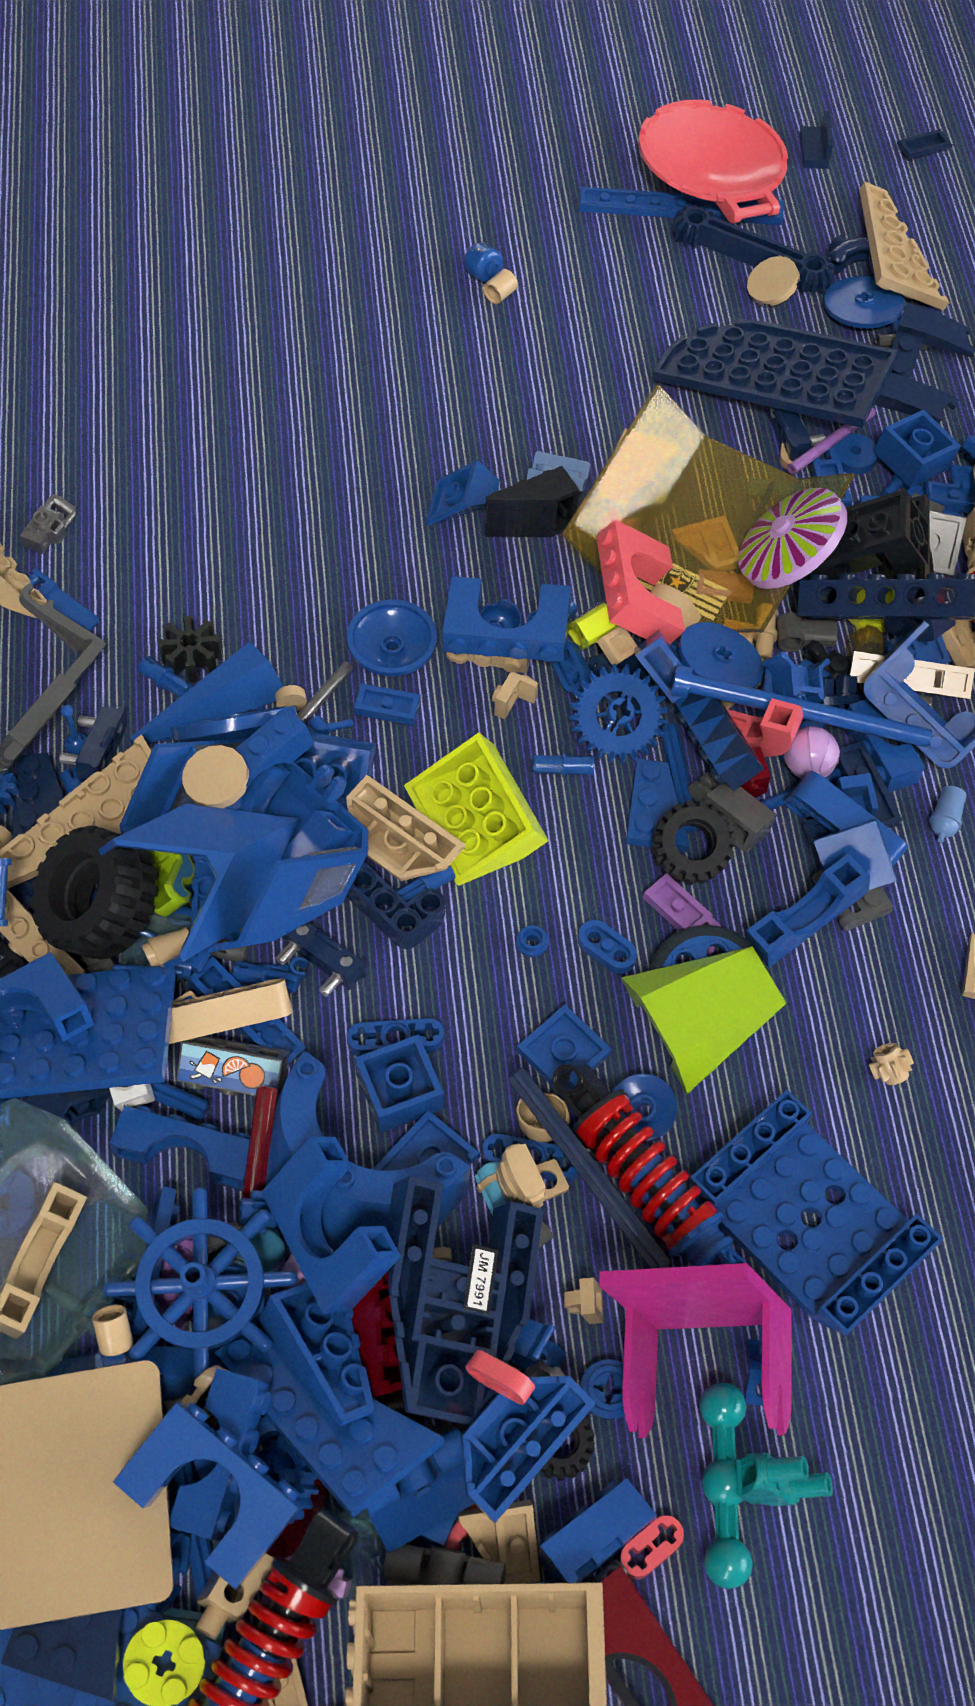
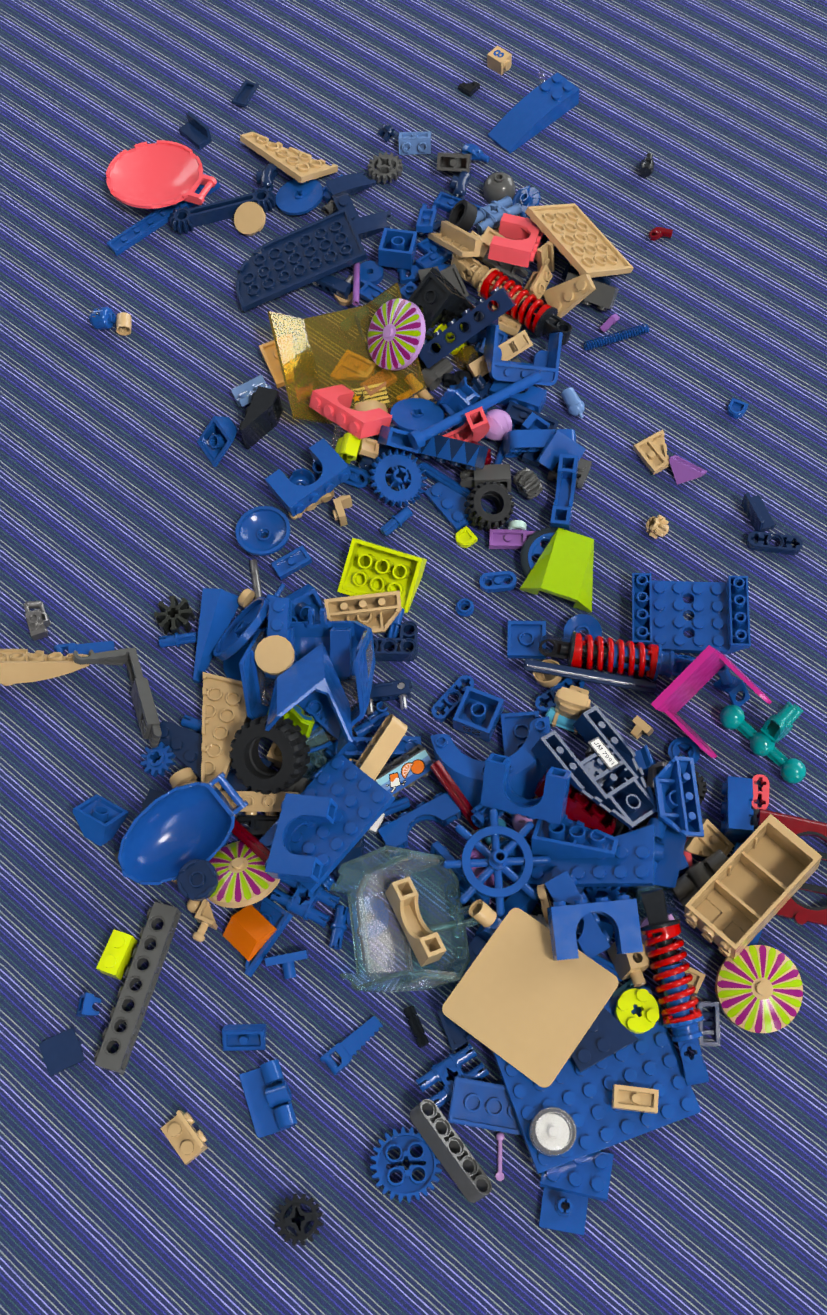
camera: 35 degrees left, 5 degrees up
dark blue piece [59,706,127,780] -> none
blue hinge [61,705,87,755] -> none
tan cone [141,927,189,968] -> none
coral beam [465,1350,535,1405] -> none
none -> neon yellow tile [455,526,478,548]
none -> light aqua tile [508,520,527,530]
none -> dark grey gear [513,468,543,500]

